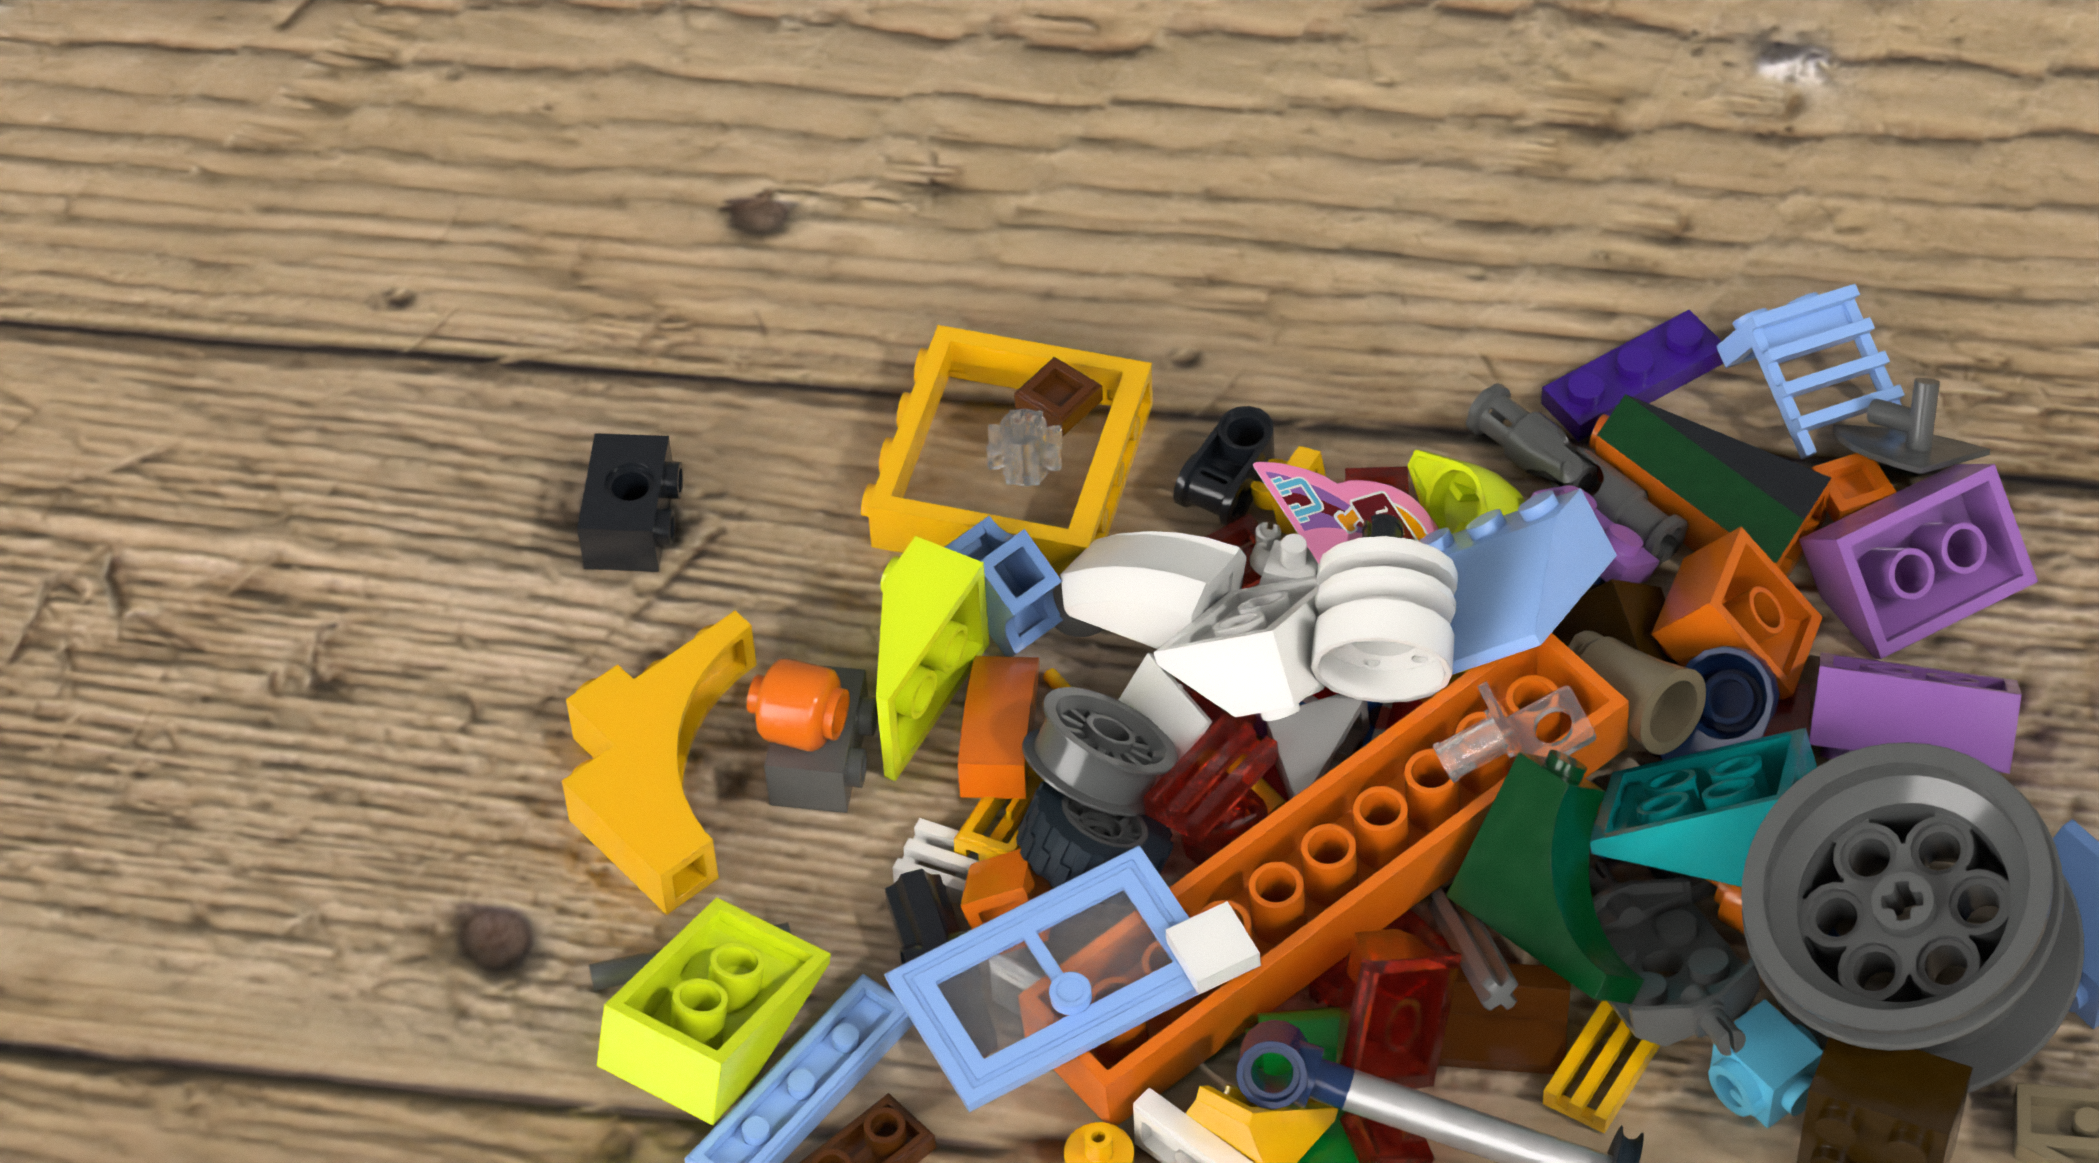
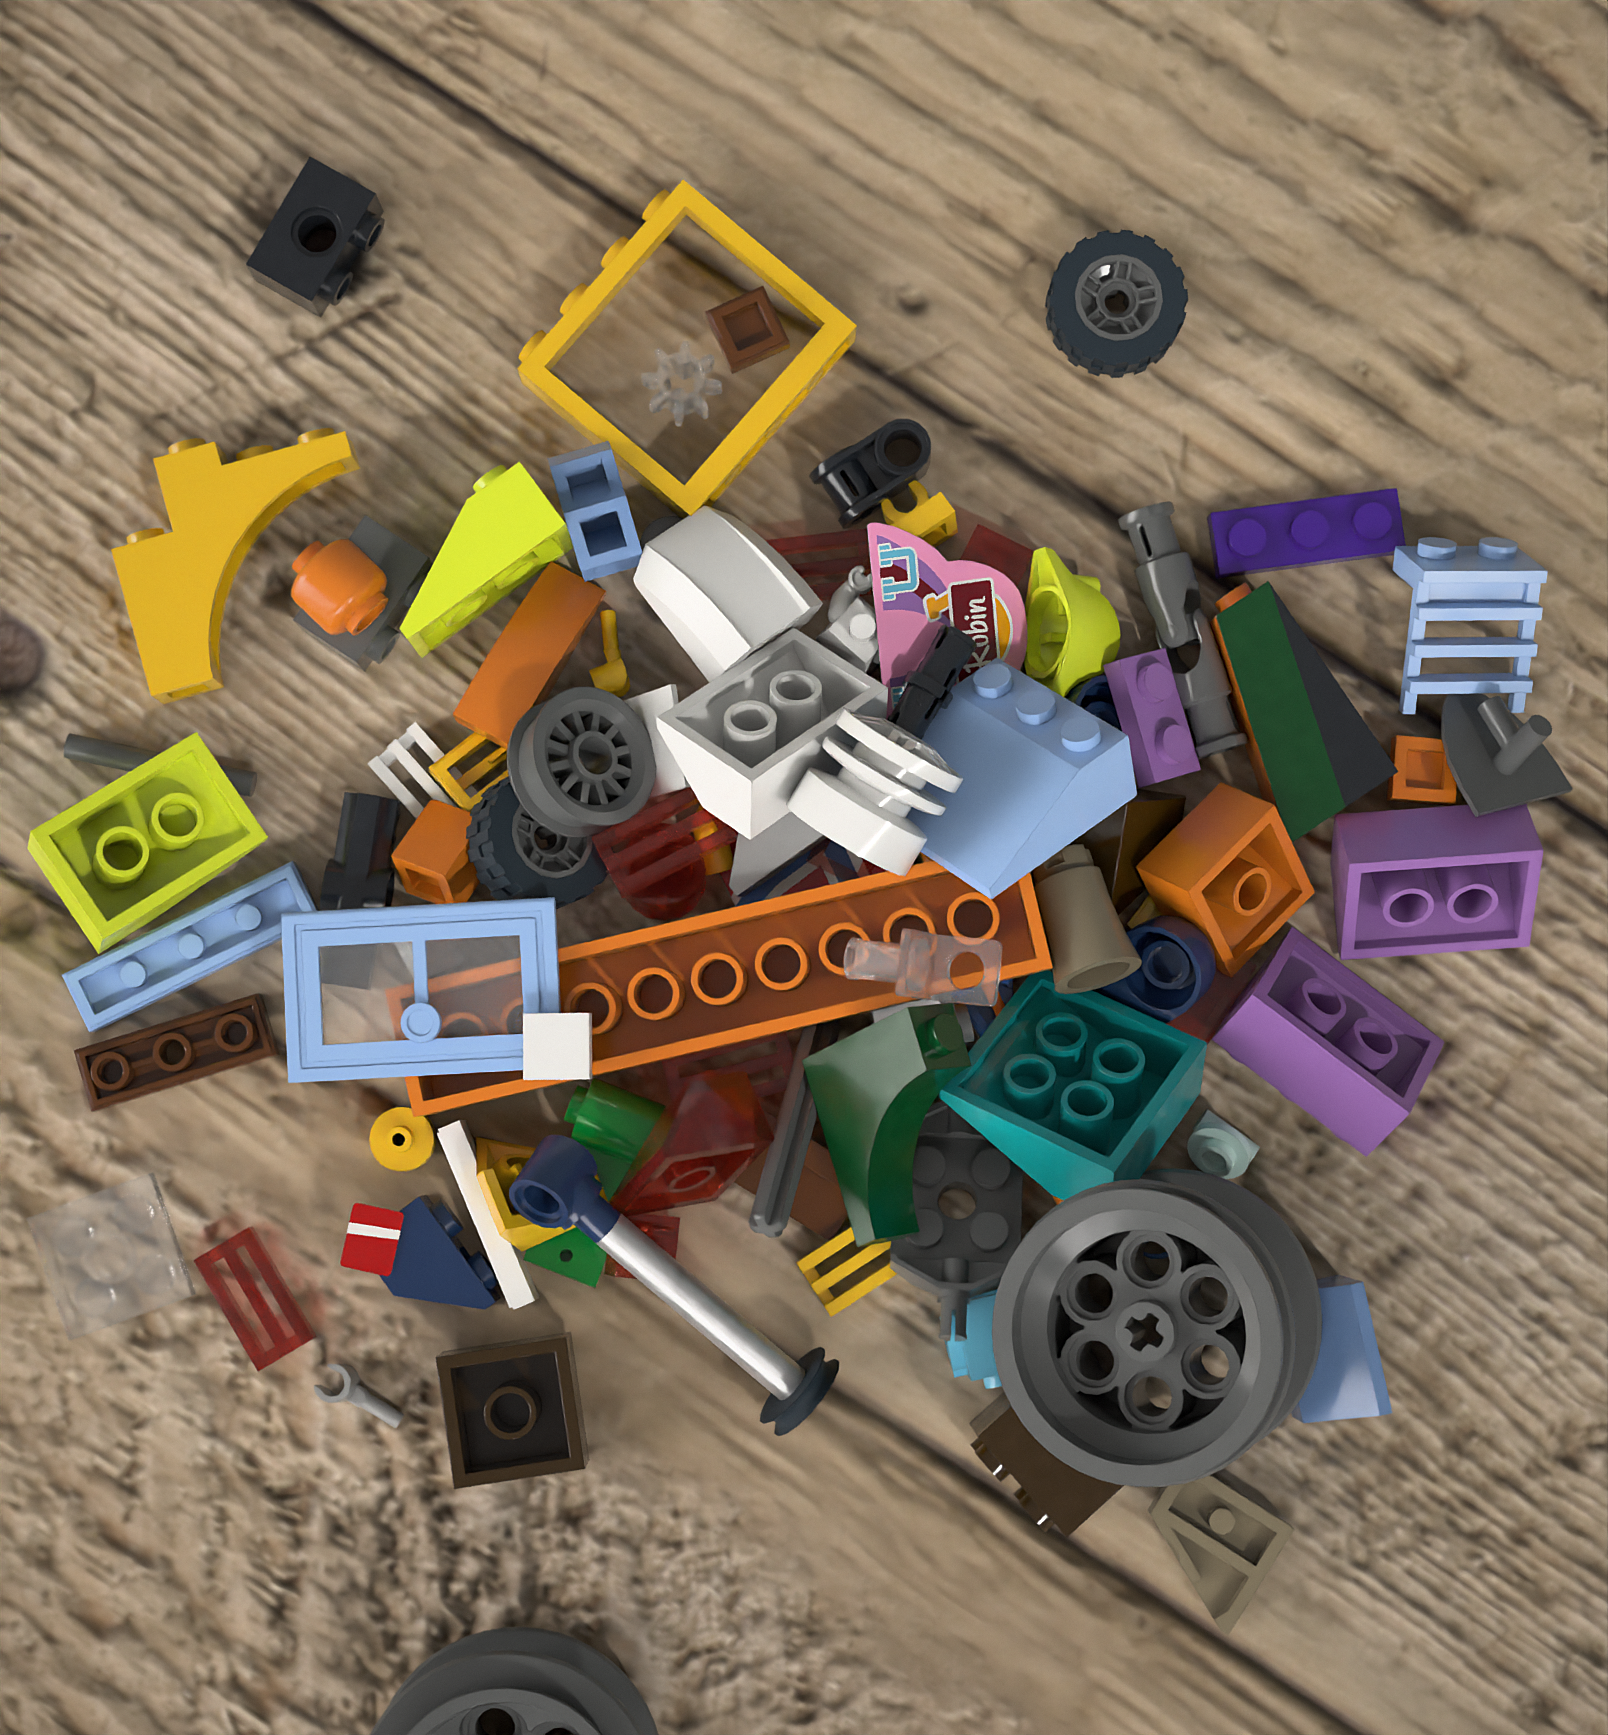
camera: 15 degrees right, 35 degrees up
none -> black wheel [1045,229,1188,378]

